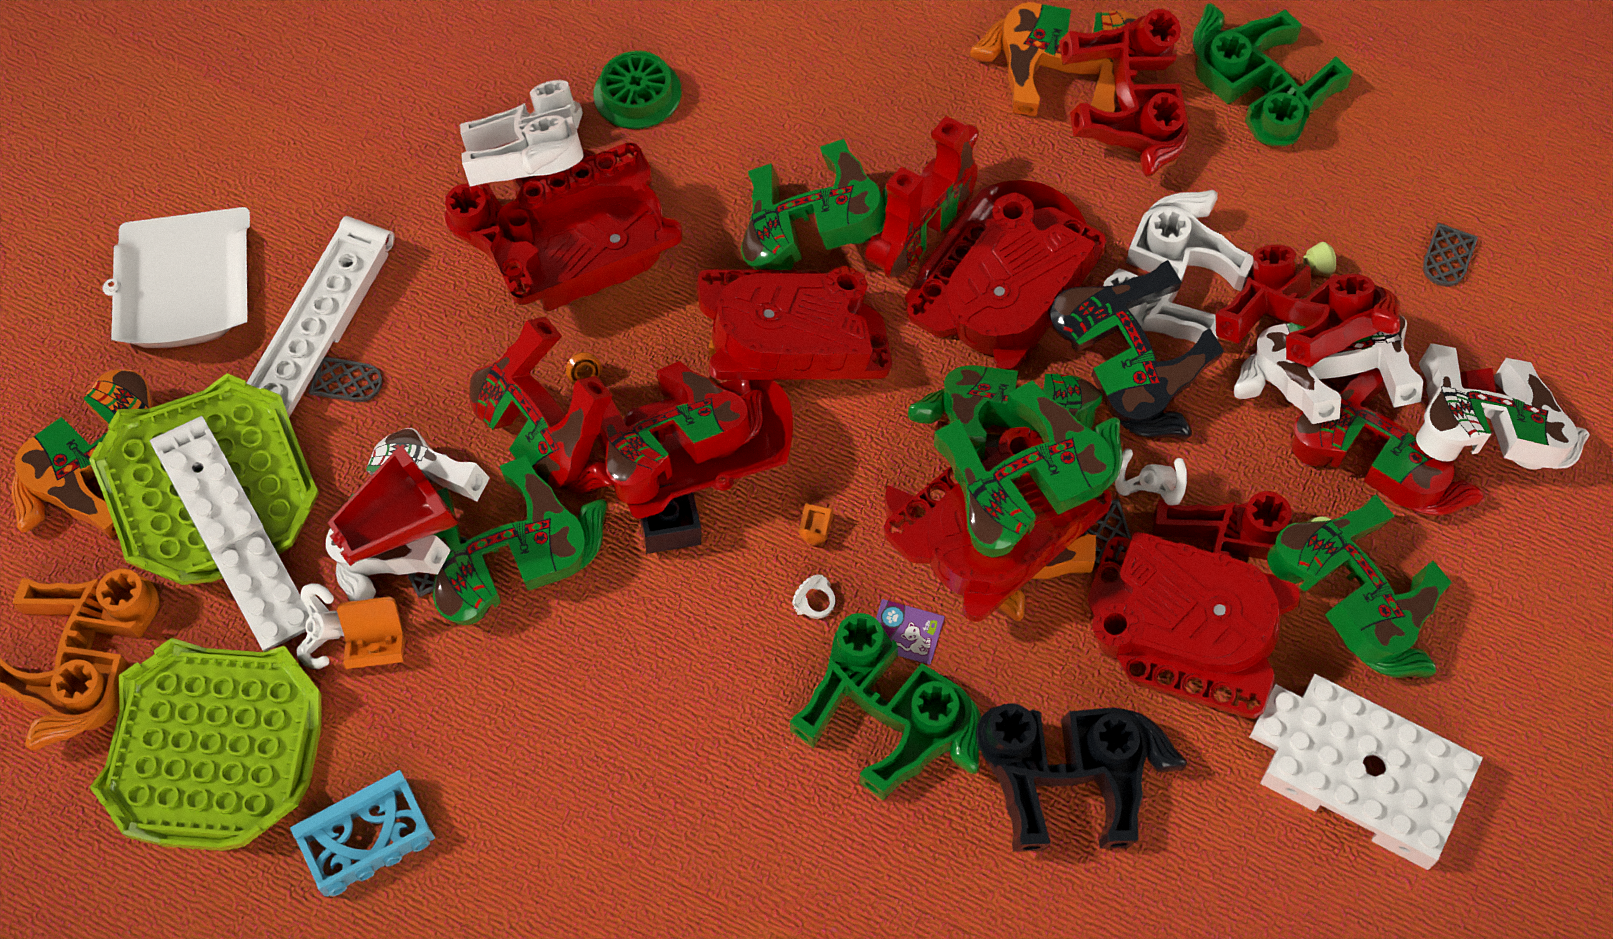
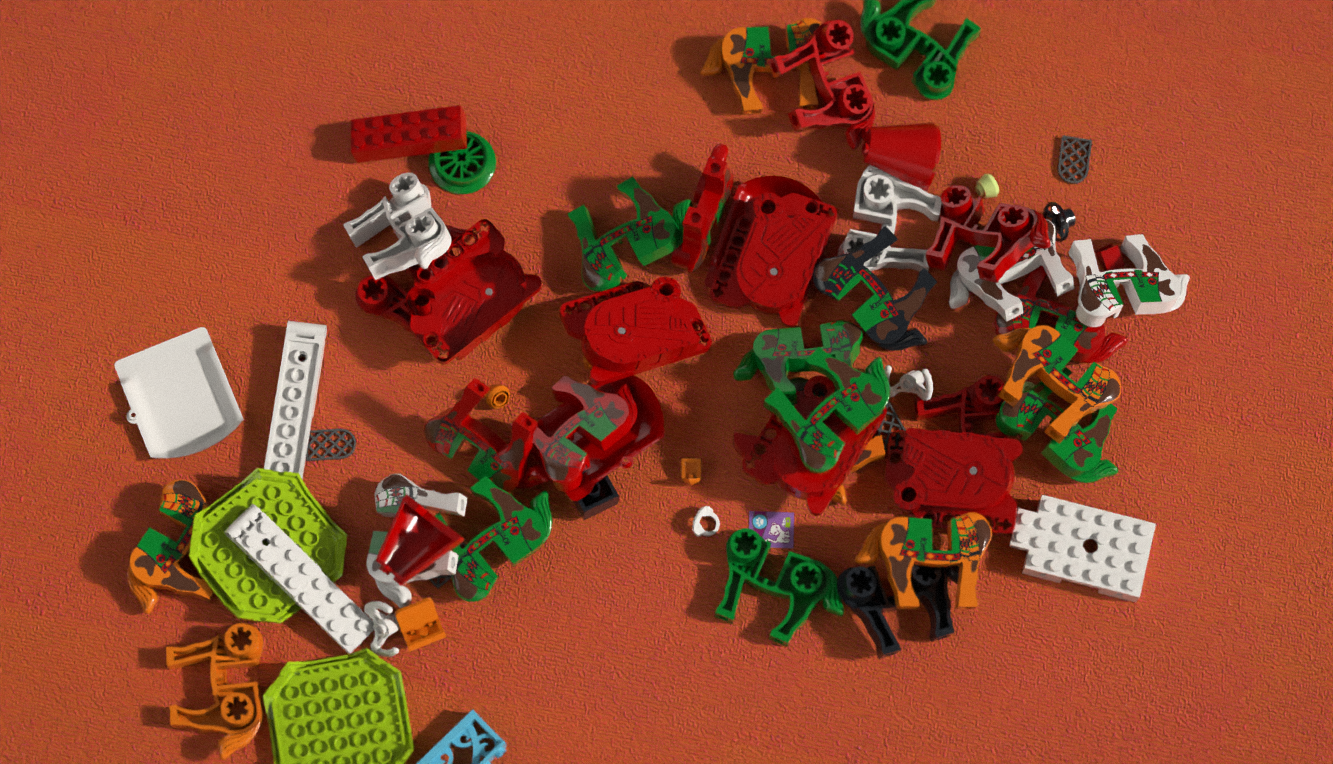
camera: 20 degrees left, 10 degrees up
none -> red brick [351,105,467,163]
none -> animal [855,513,992,609]
none -> red cone [862,122,941,191]
none -> animal [993,325,1121,444]
none -> black wheel [1043,202,1076,242]

